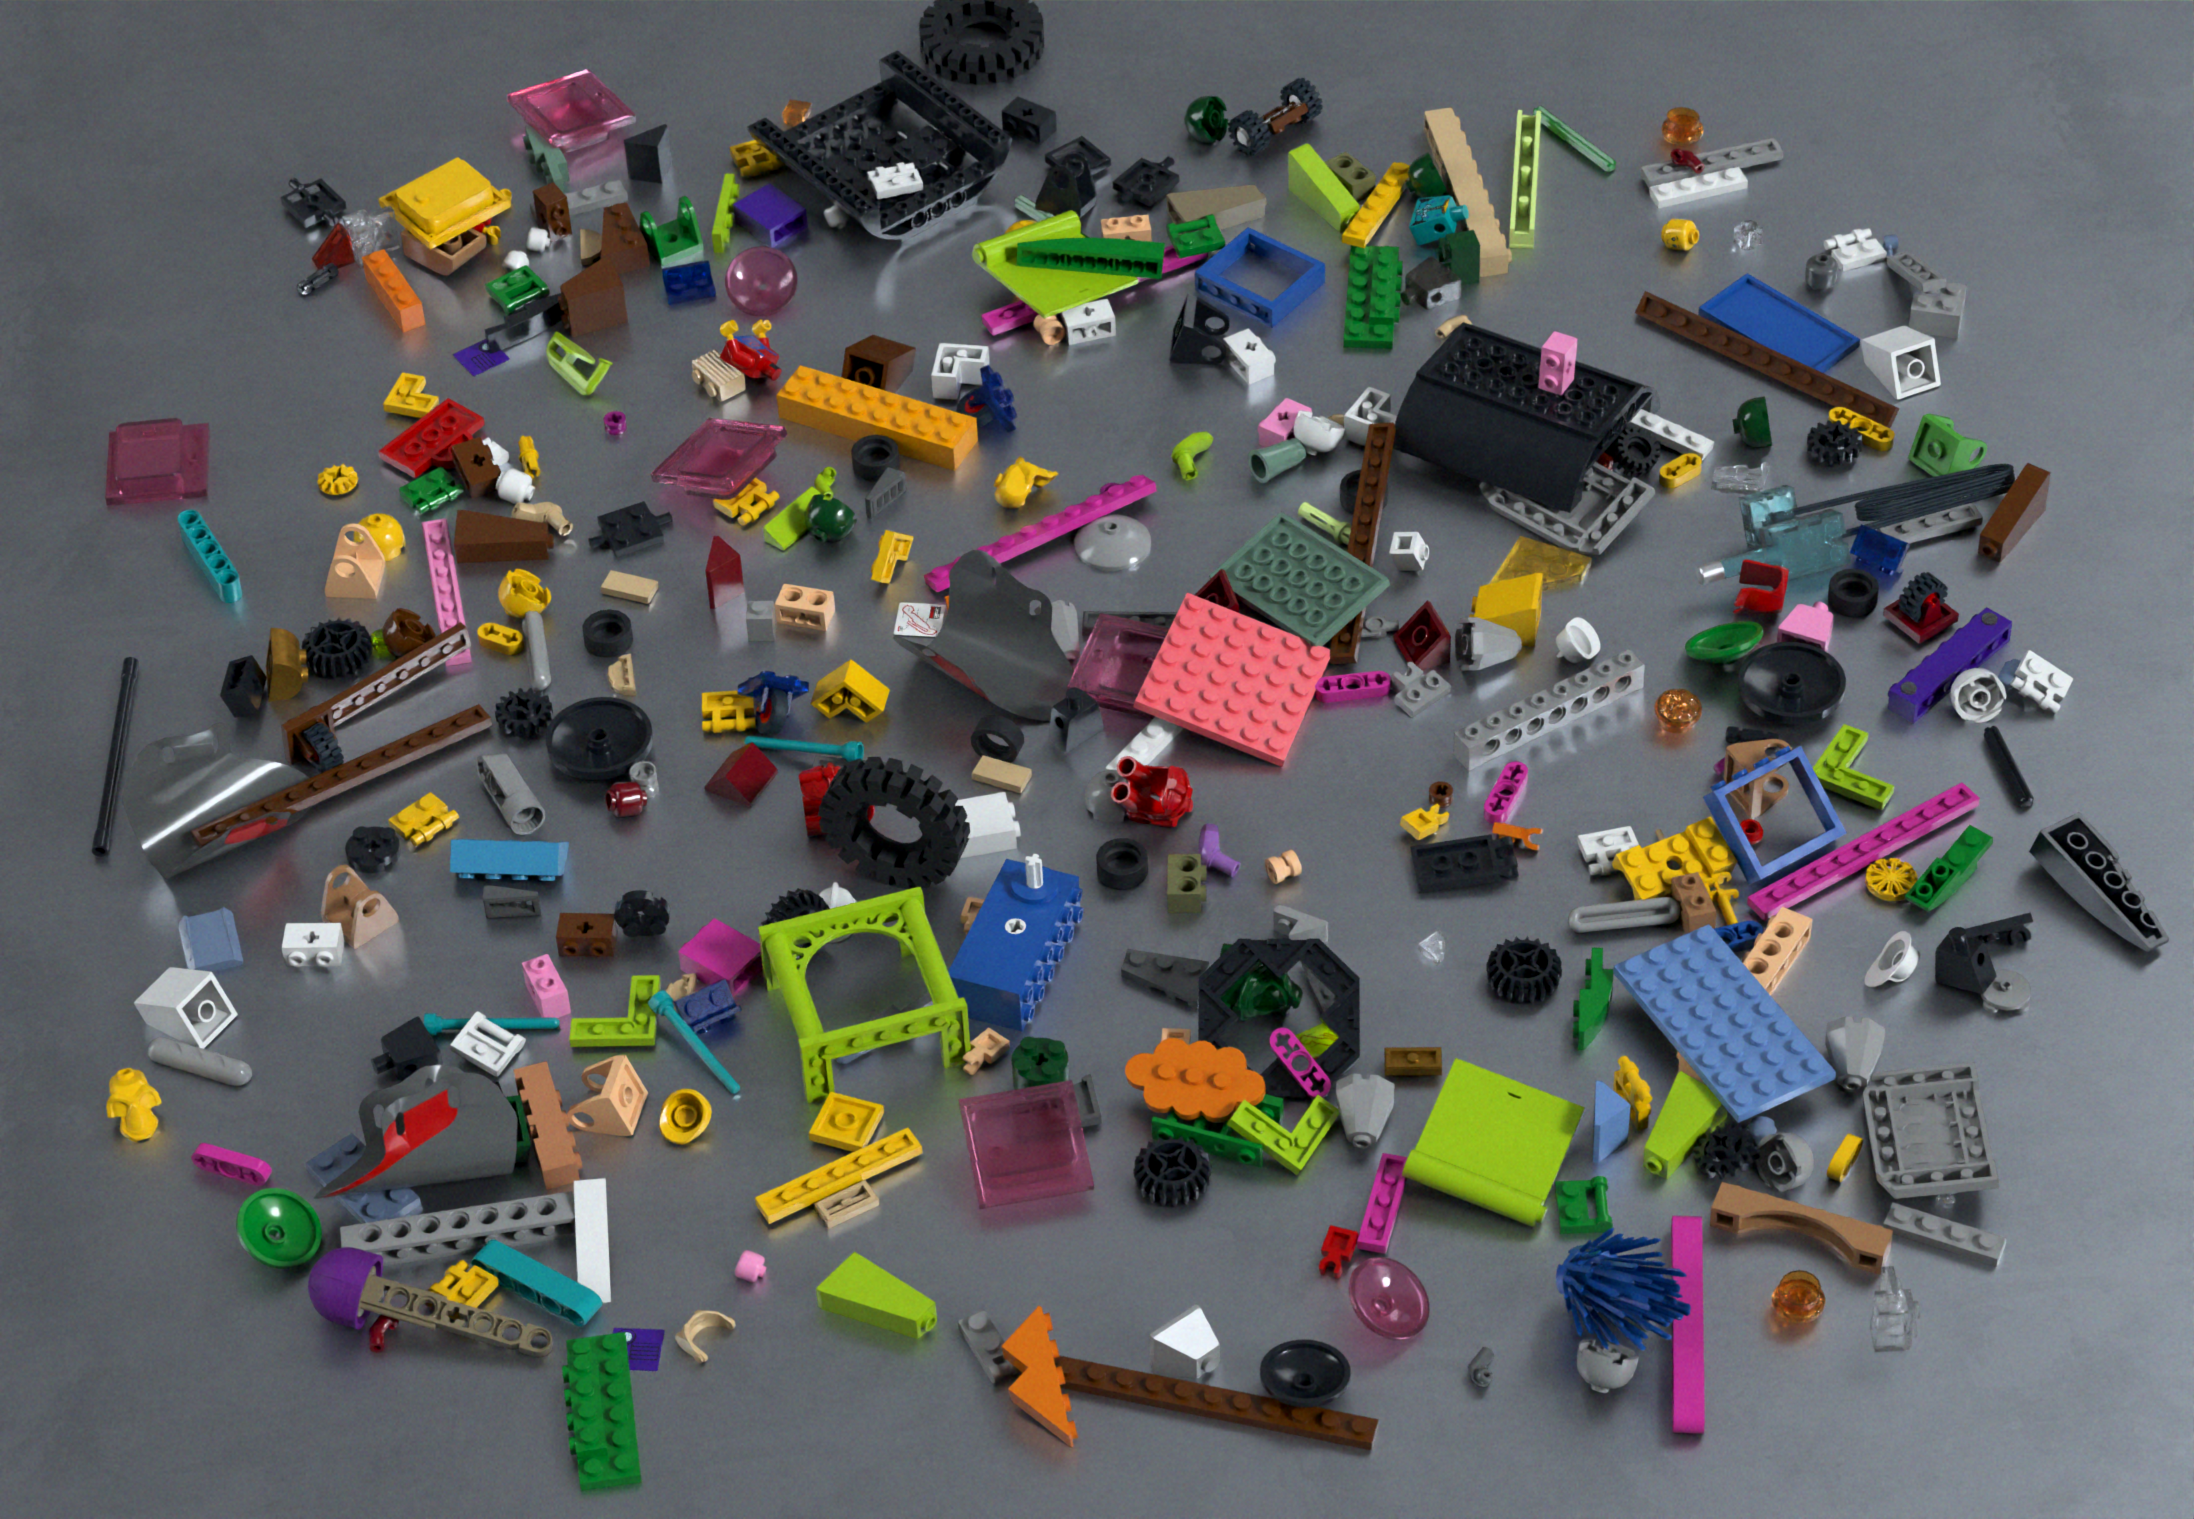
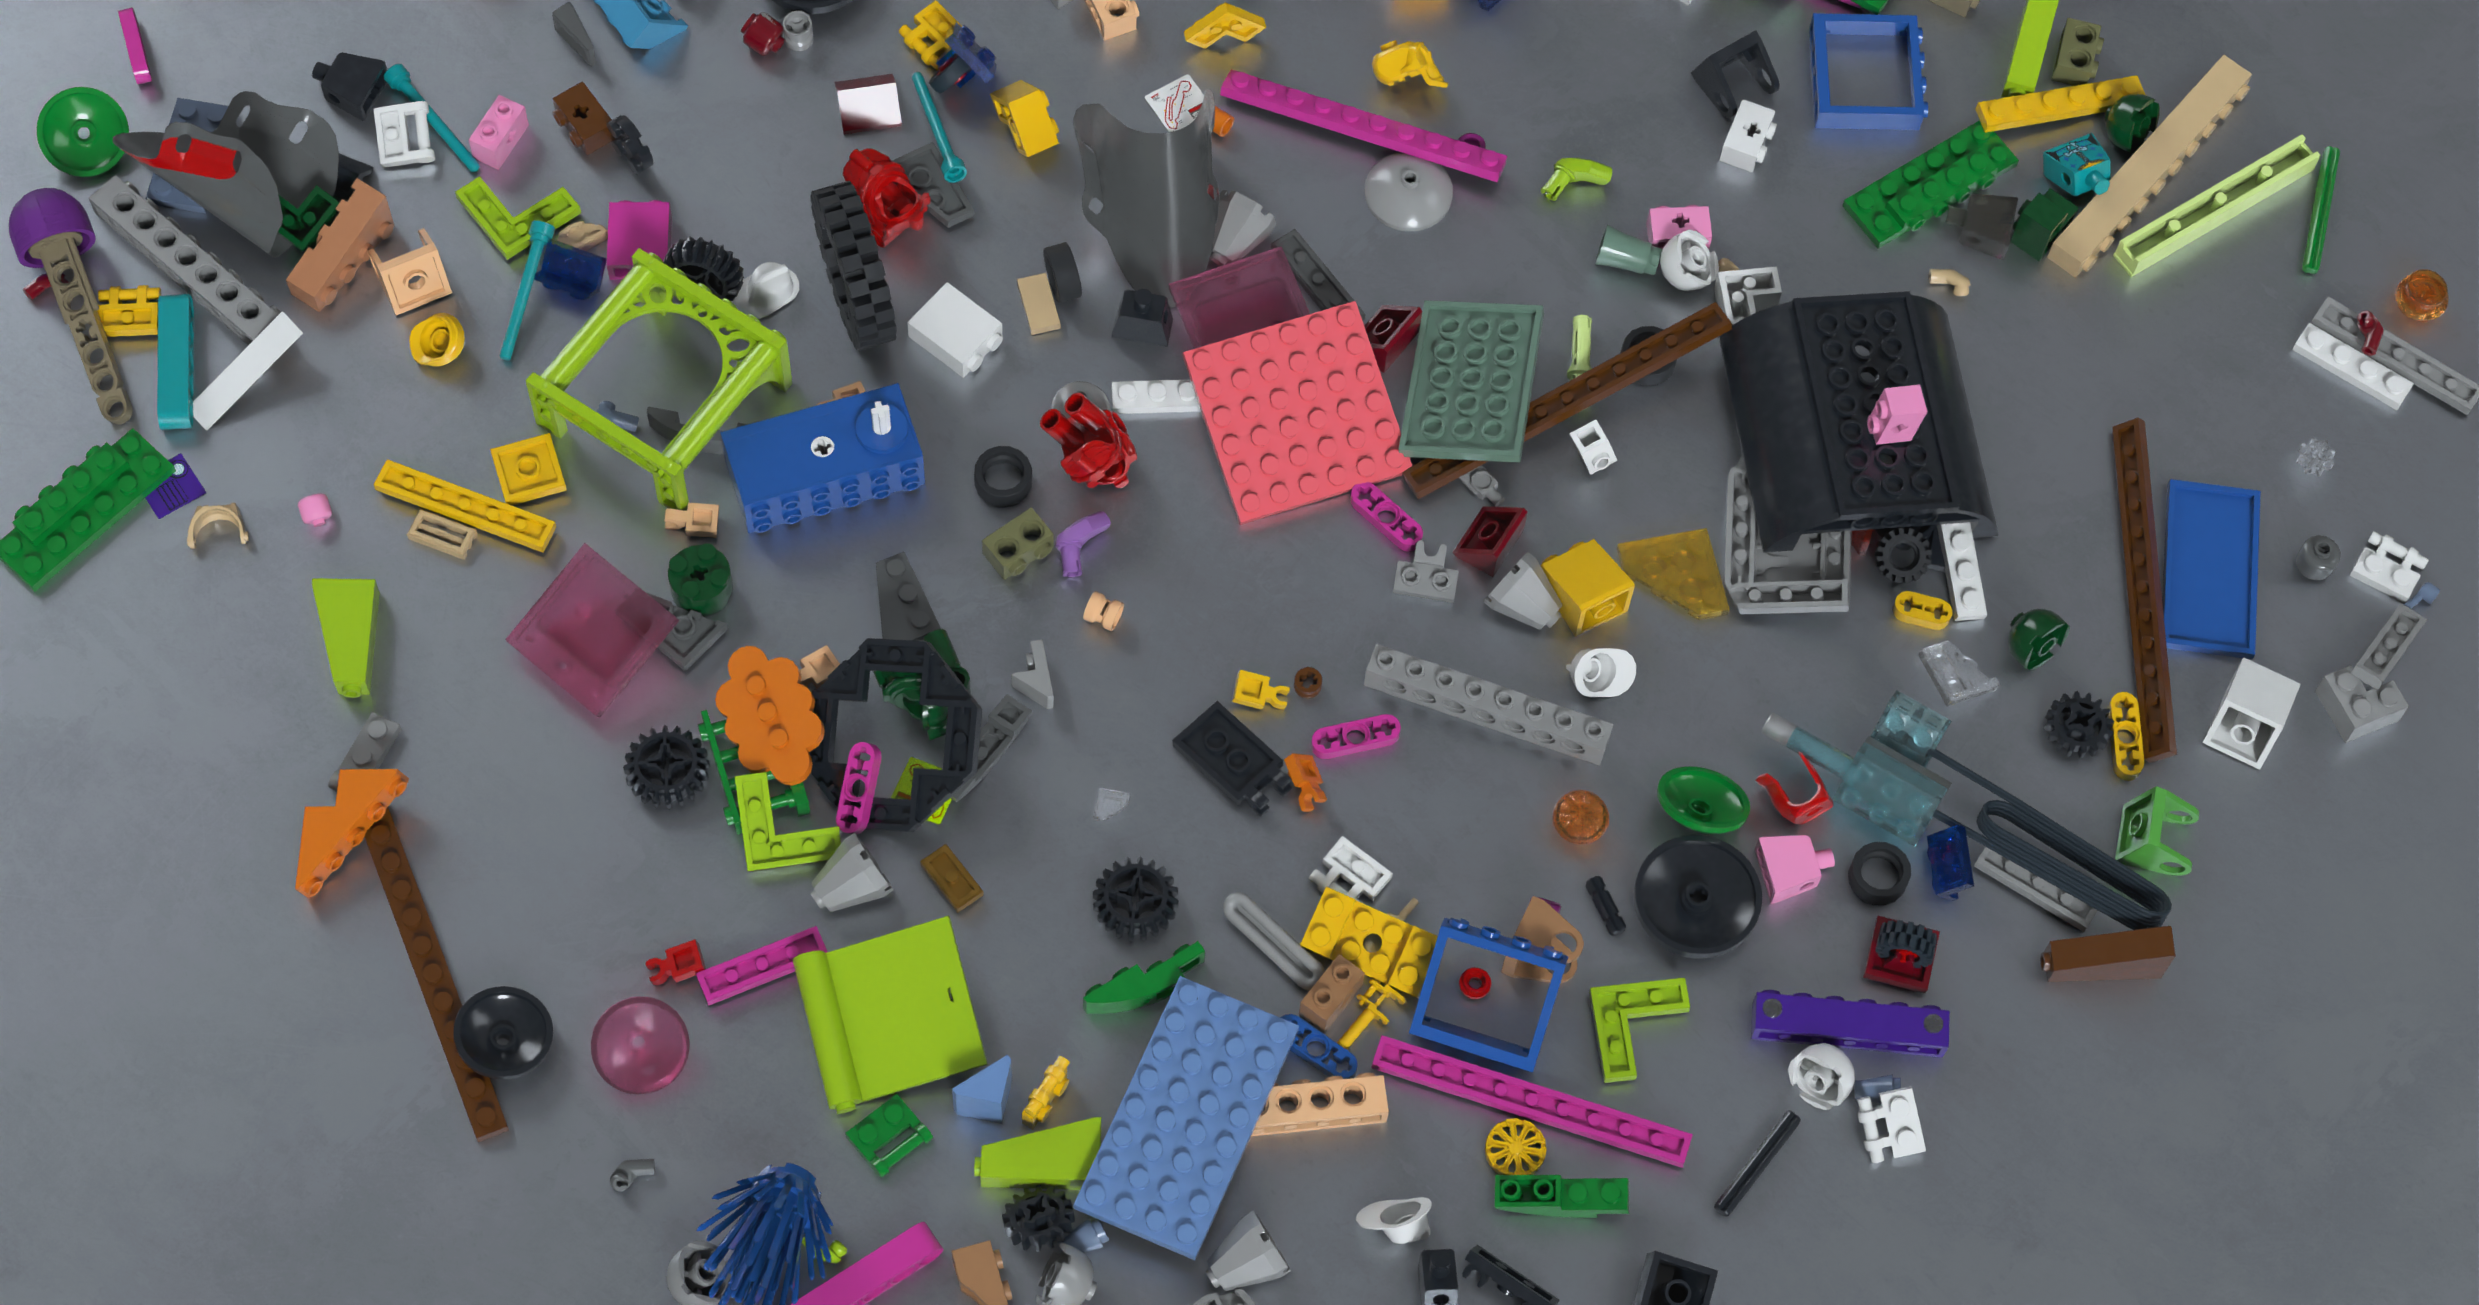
camera: 45 degrees right, 20 degrees up
light grey slope [1149,1304,1220,1378] -> none
yellow head [1661,218,1699,251] -> none

